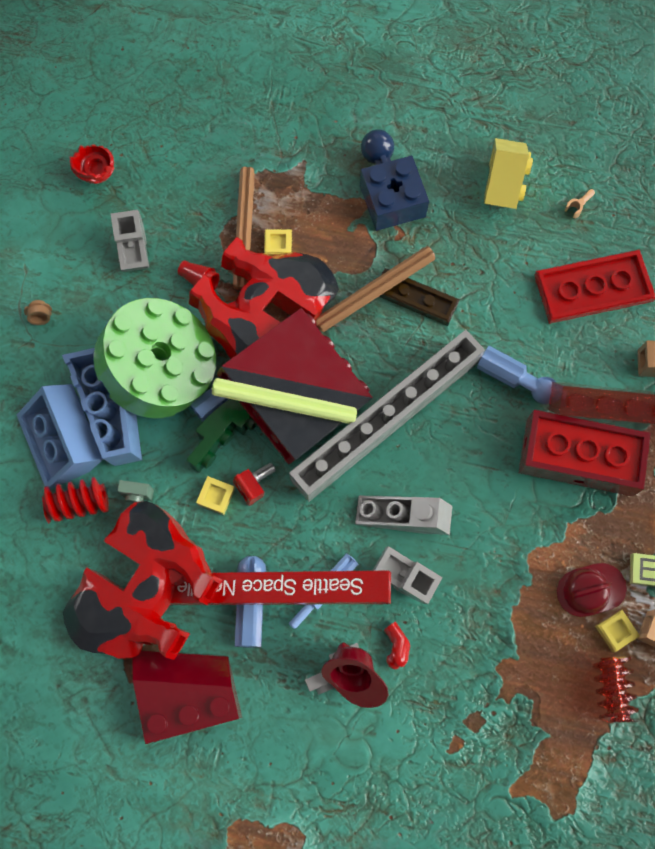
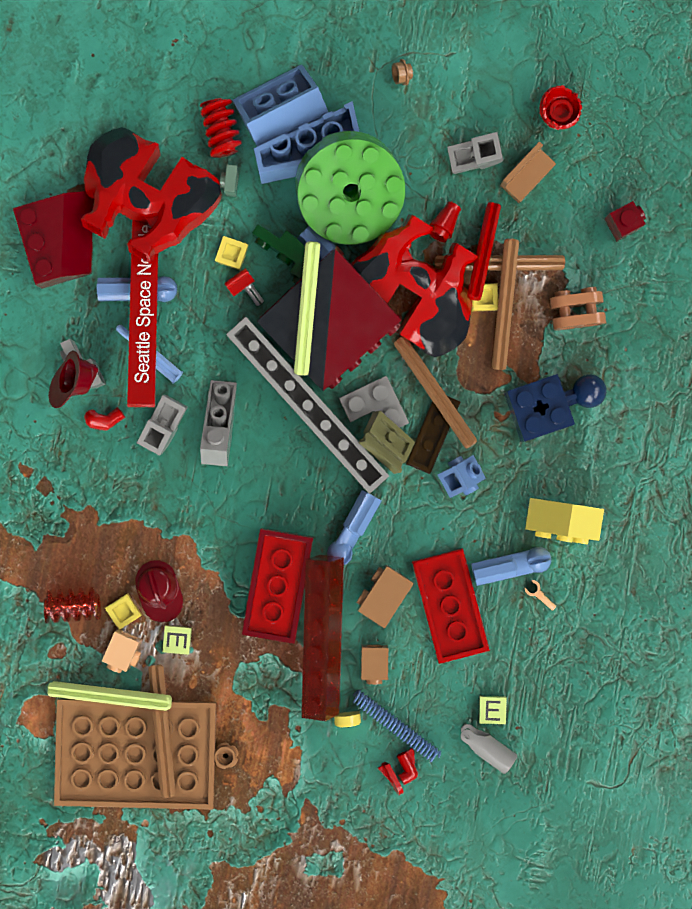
camera: 85 degrees right, 15 degrees up
none -> light grey plate [339,376,409,428]
none -> medium nougat brick [356,565,414,628]
none -> olive plate [358,411,415,474]
none -> medium blue brick [438,455,486,498]
none -> red axle [467,202,501,301]
none -> medium blue piece [471,547,552,586]
none -> medium nougat axle [492,239,519,370]
none -> medium nougat panel [500,141,556,204]
none -> nougat brick [550,287,606,330]
none -> dark red brick [604,201,646,242]

